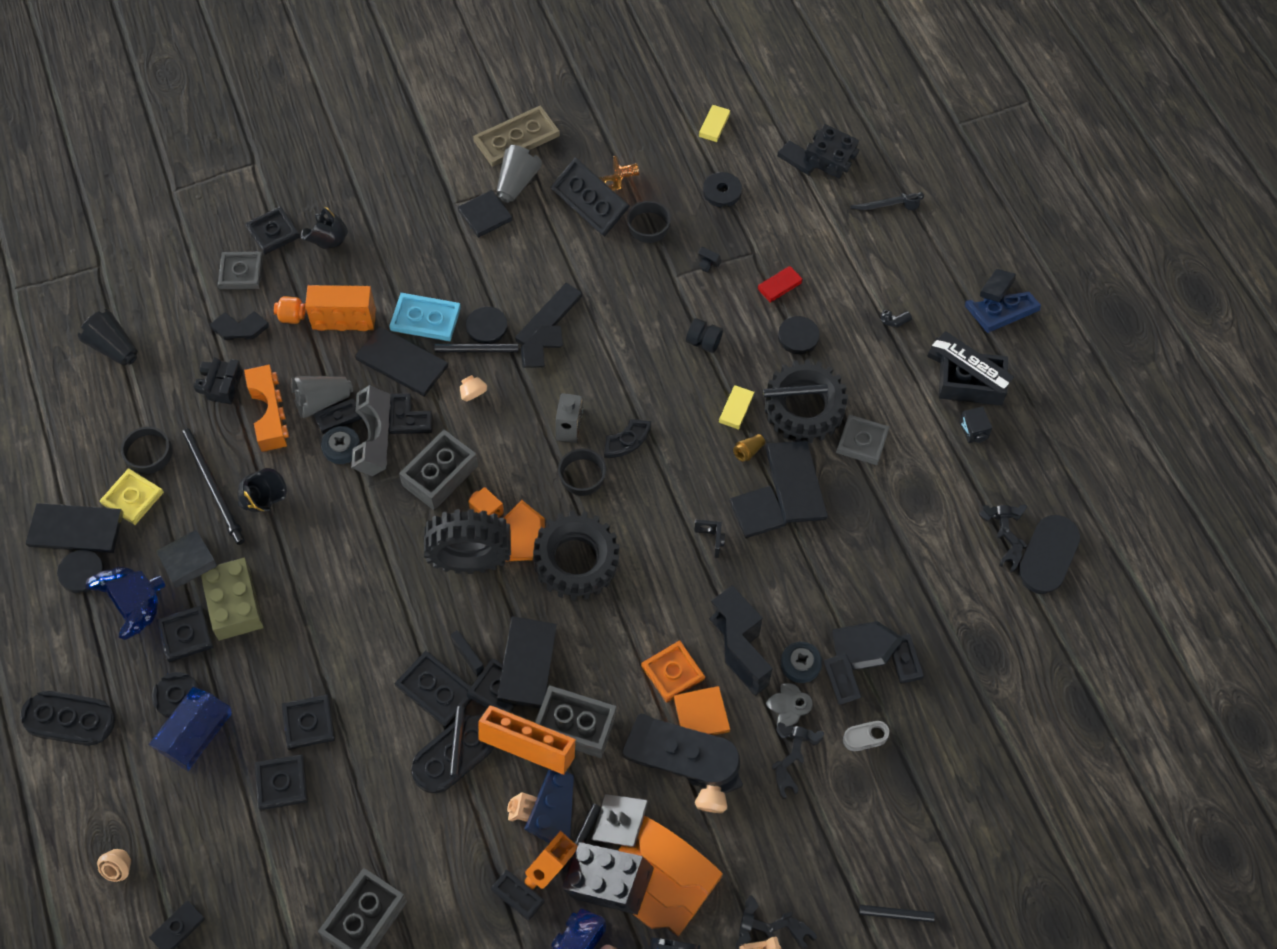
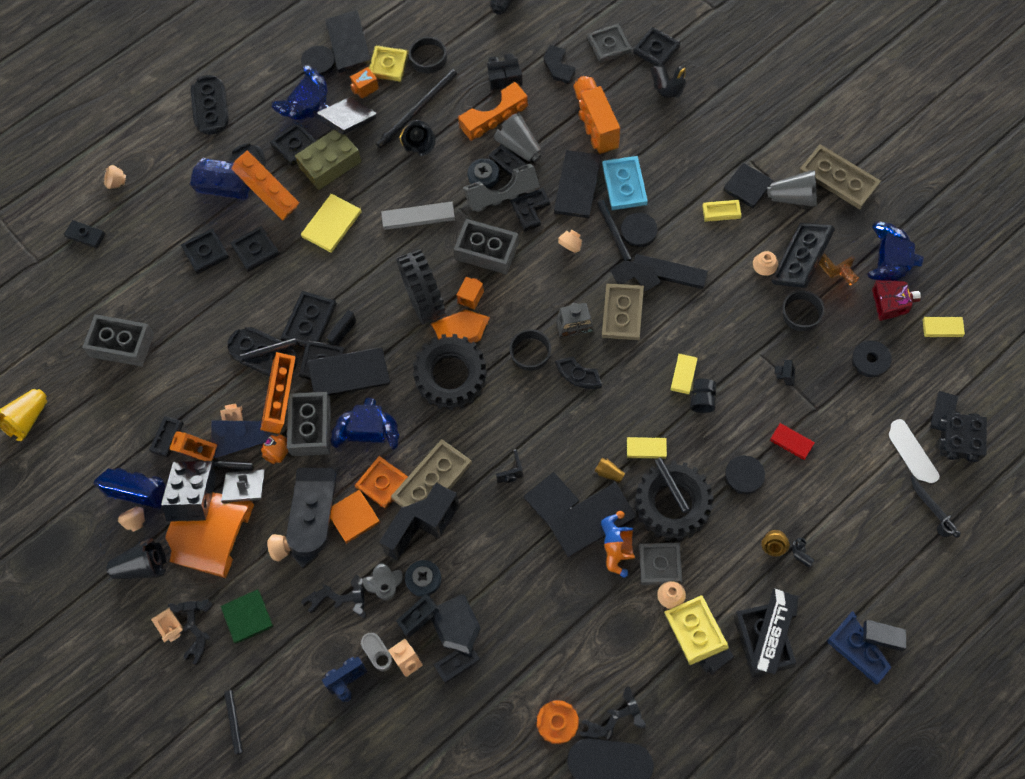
camera: 75 degrees right, 5 degrees up
none -> dark green tile [221,589,274,644]
none -> orange brick [231,150,299,221]
none -> orange head [261,434,289,464]
none -> light yellow tile [301,194,361,253]
none -> dark blue plate [322,657,368,702]
none -> clear blue torso [330,398,400,450]
none -> orange brick [350,67,379,99]
none -> light grey tile [381,202,455,230]
none -> light nougat bracket [388,639,423,677]
none -> dark tan plate [391,439,472,507]
none -> orange tile [537,700,579,744]
none -> orange piece [601,511,635,578]
none -> dark tan plate [602,284,644,340]
none -> light nougat cone [658,581,686,609]
none -> light yellow tile [665,596,729,665]
none -> light yellow tile [671,354,697,394]
none -> light yellow tile [702,200,741,222]
none -> light nougat cone [753,251,778,276]
none -> pearl gold cone [761,530,790,556]
none -> clear blue torso [867,221,924,281]
none -> dark red torso [872,280,921,321]
none -> white sticker [889,419,940,483]

